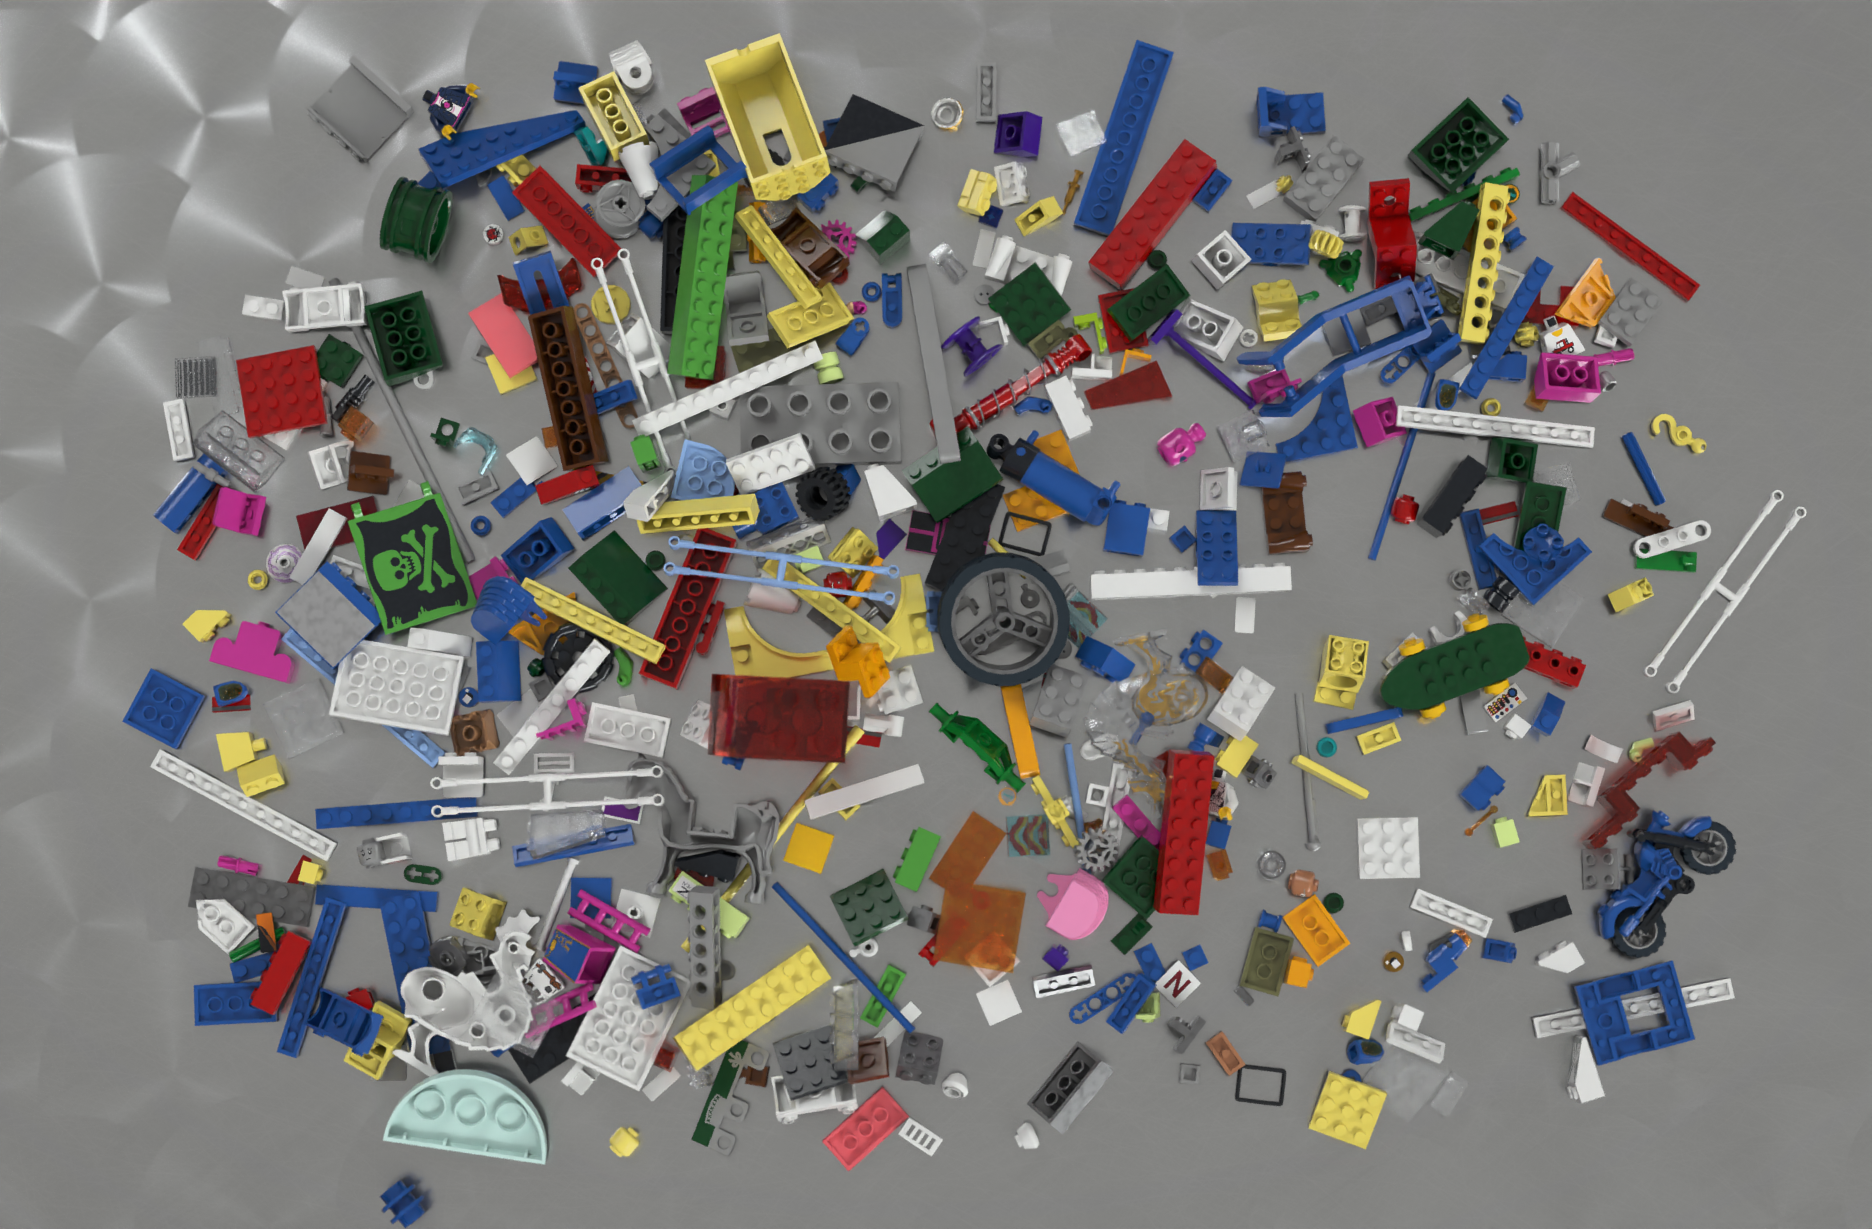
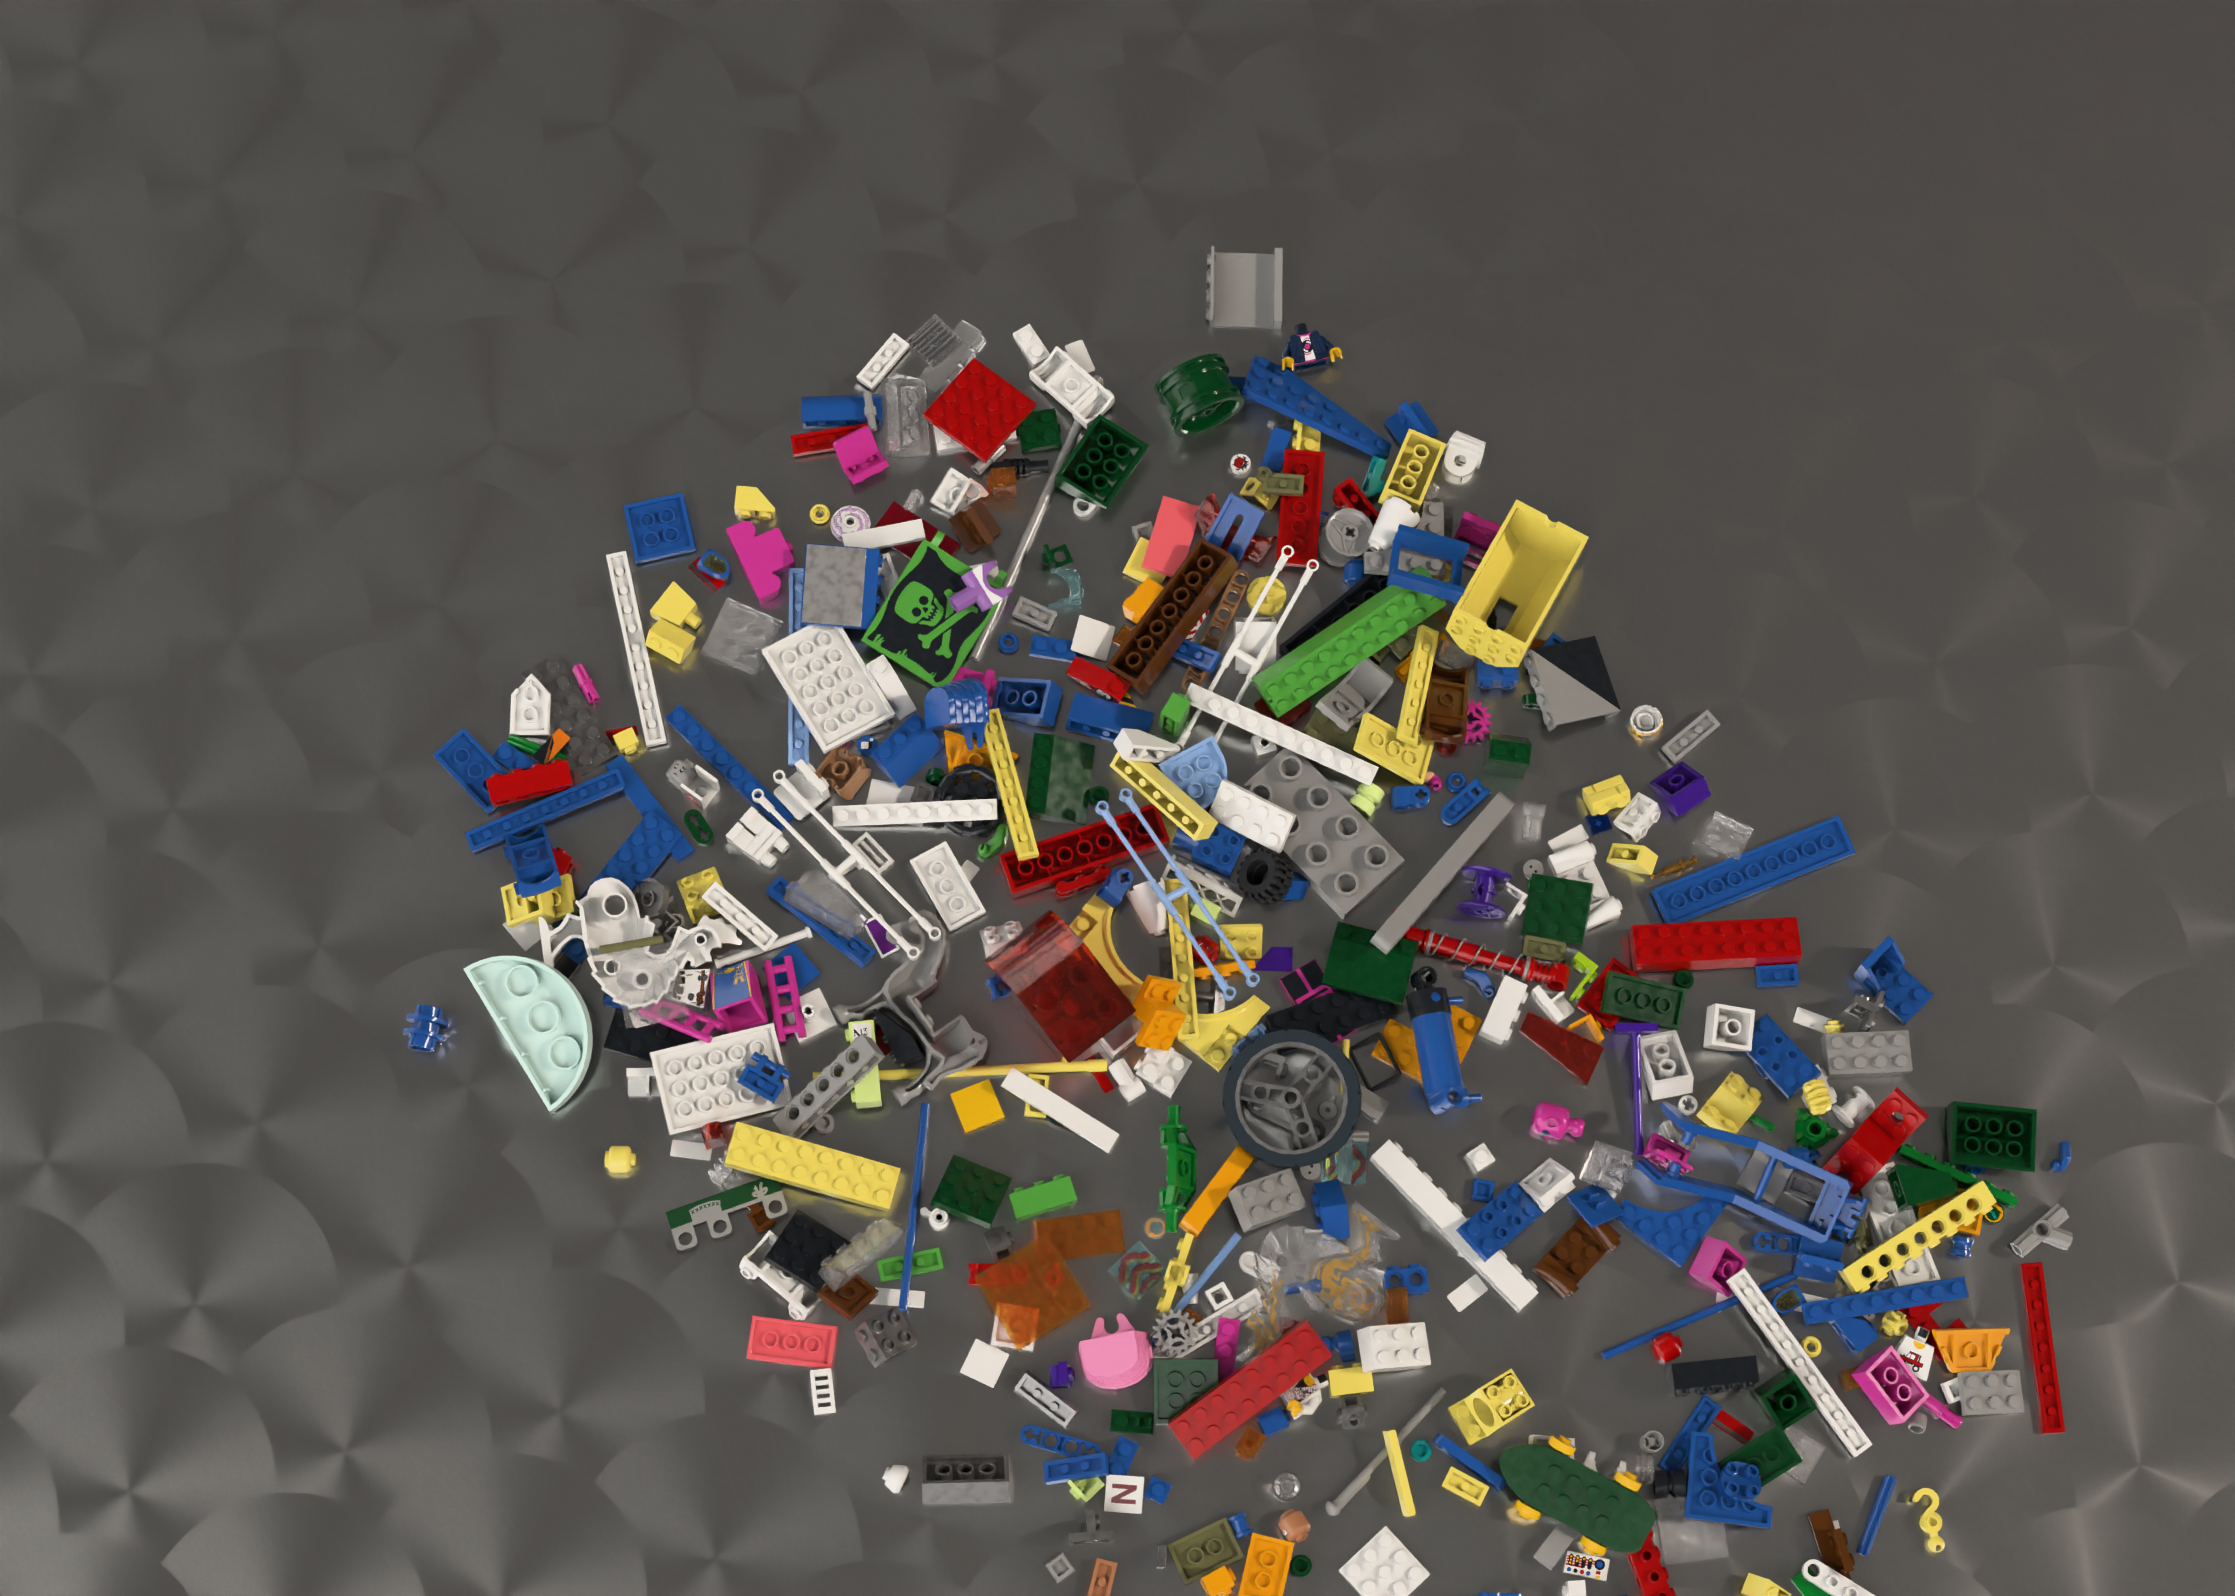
camera: 45 degrees right, 10 degrees down
dark pink plate [536,698,587,741] -> none
white slope [864,464,917,521] -> none
white cone [941,1073,968,1099] -> none
blue brick [1103,500,1150,557] -> none
none -> olive piece [599,935,664,954]
none -> white plate [701,881,778,952]
none -> clear tile [903,489,923,511]
none -> medium lavender connector [949,560,1013,613]
none -> blue piece [1096,868,1133,908]
none -> light orange brick [1122,578,1164,624]
none -> olive hinge [1256,466,1304,497]
none -> blue plate [1782,1146,1822,1169]

